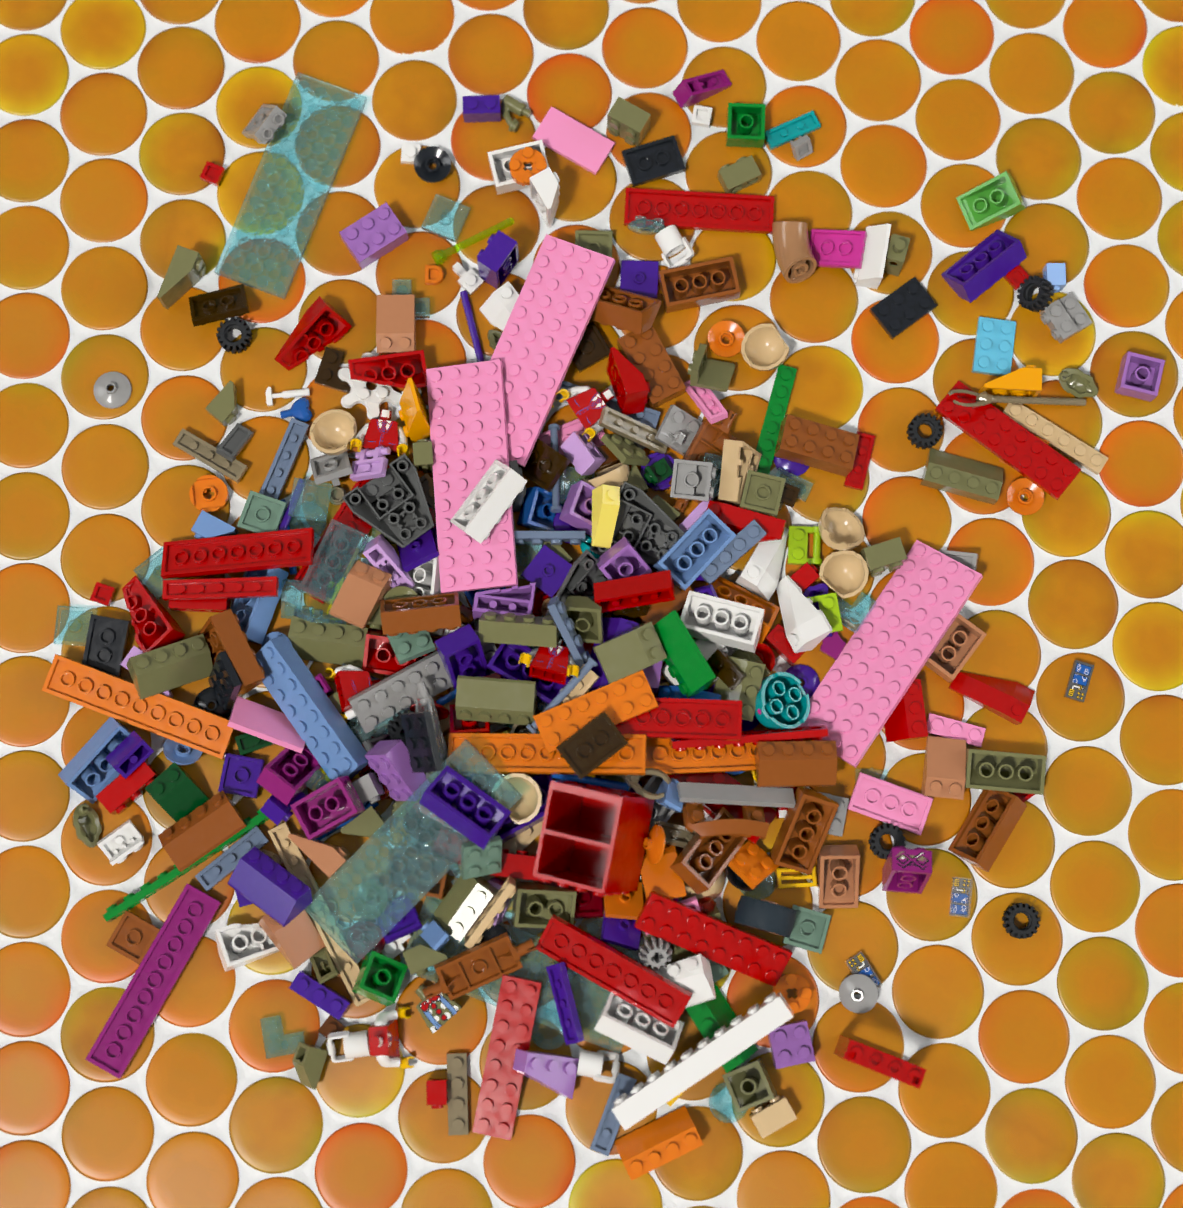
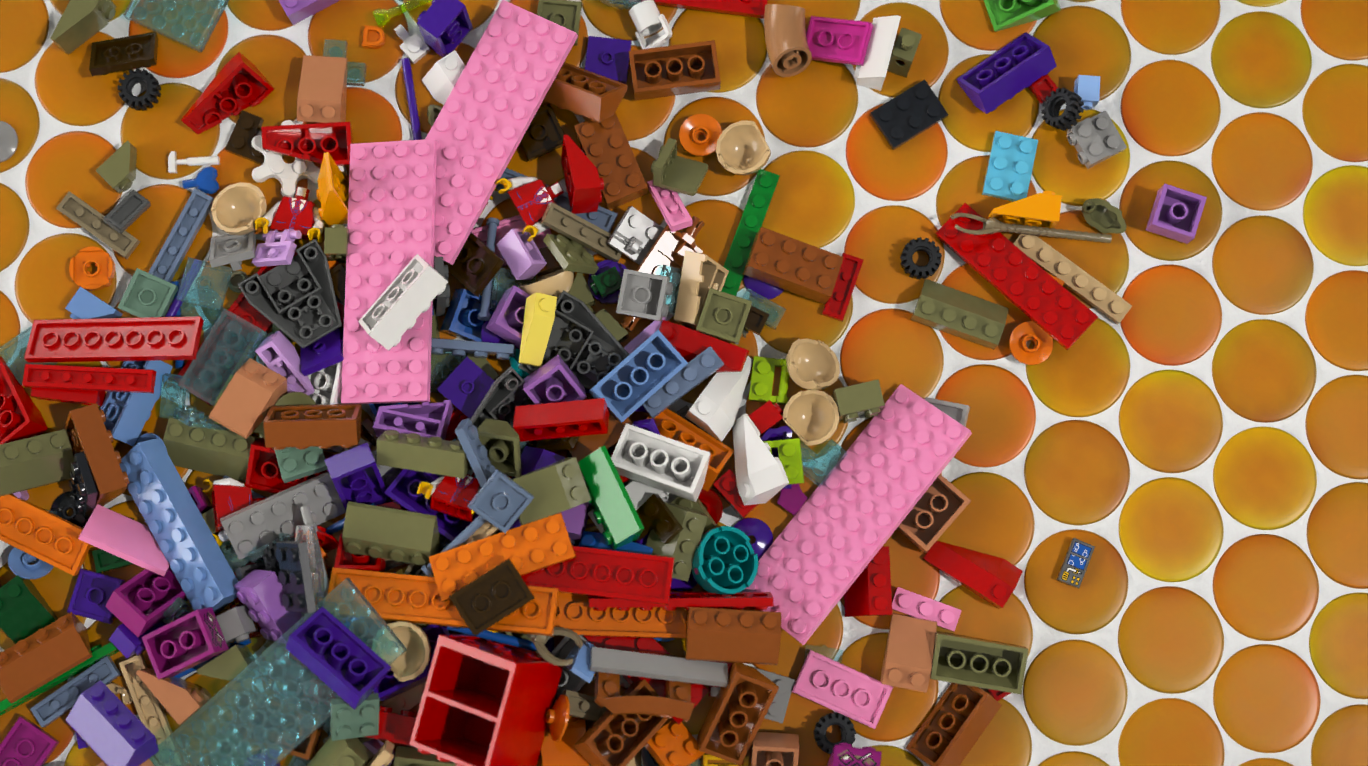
camera: 10 degrees right, 0 degrees up
none -> sand blue tile [468,469,534,533]

